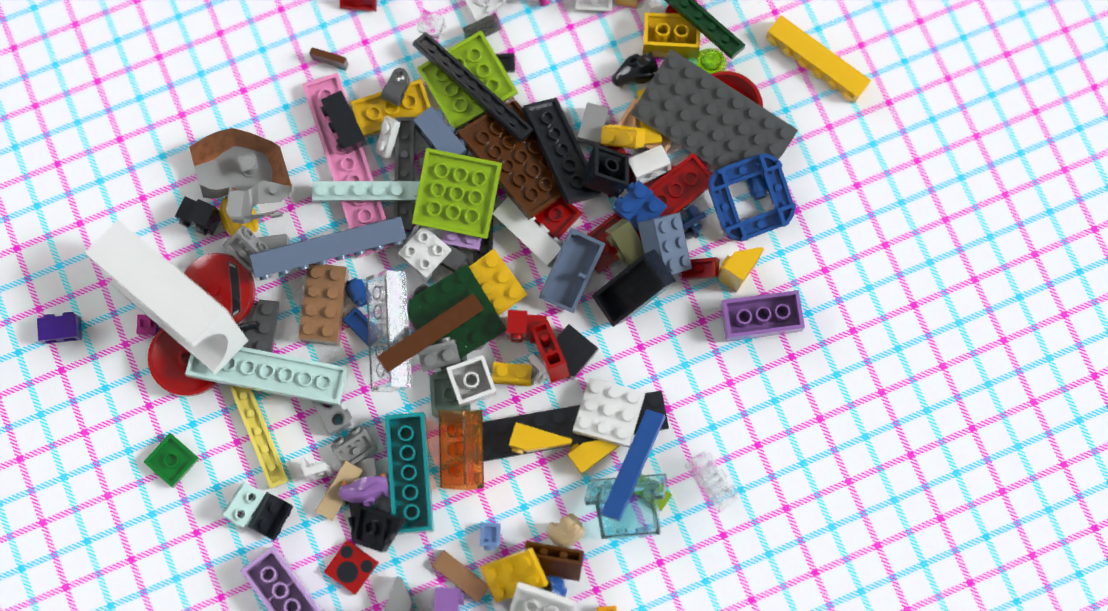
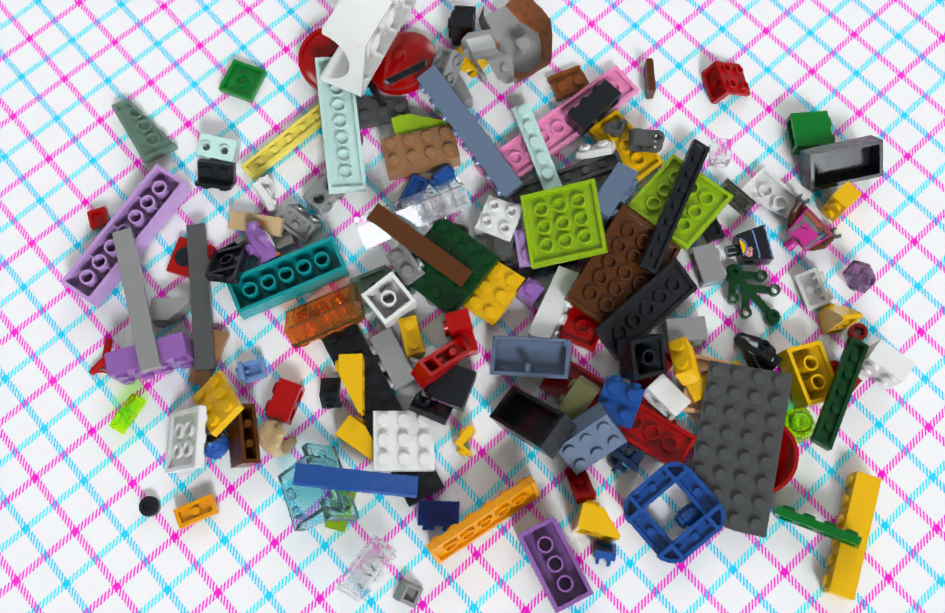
camera: 75 degrees right, 5 degrees down
none -> sand green wing [111,98,178,164]
none -> dark grey tile [186,223,216,372]
none -> red brick [264,378,305,426]
none -> black bracket [319,377,342,409]
none -> light grey brick [369,328,417,392]
none -> lime slope [391,114,449,136]
none -> light grey slope [393,578,423,608]
none -> black plate [408,390,453,425]
none -> clear blue brick [417,500,460,531]
none -> light orange plate [425,475,540,564]
none -> yellow bracket [455,425,476,458]
none -> medium lavender brick [516,277,544,309]
none -> dark orange plate [547,65,589,102]
none -> blue tile [594,540,617,567]
none -> dark grey tile [603,119,627,138]
none -> light grey brick [688,243,727,289]
none -> black torso [724,225,774,265]
none -> dark green plant [725,264,781,326]
none -> green plate [775,505,862,549]

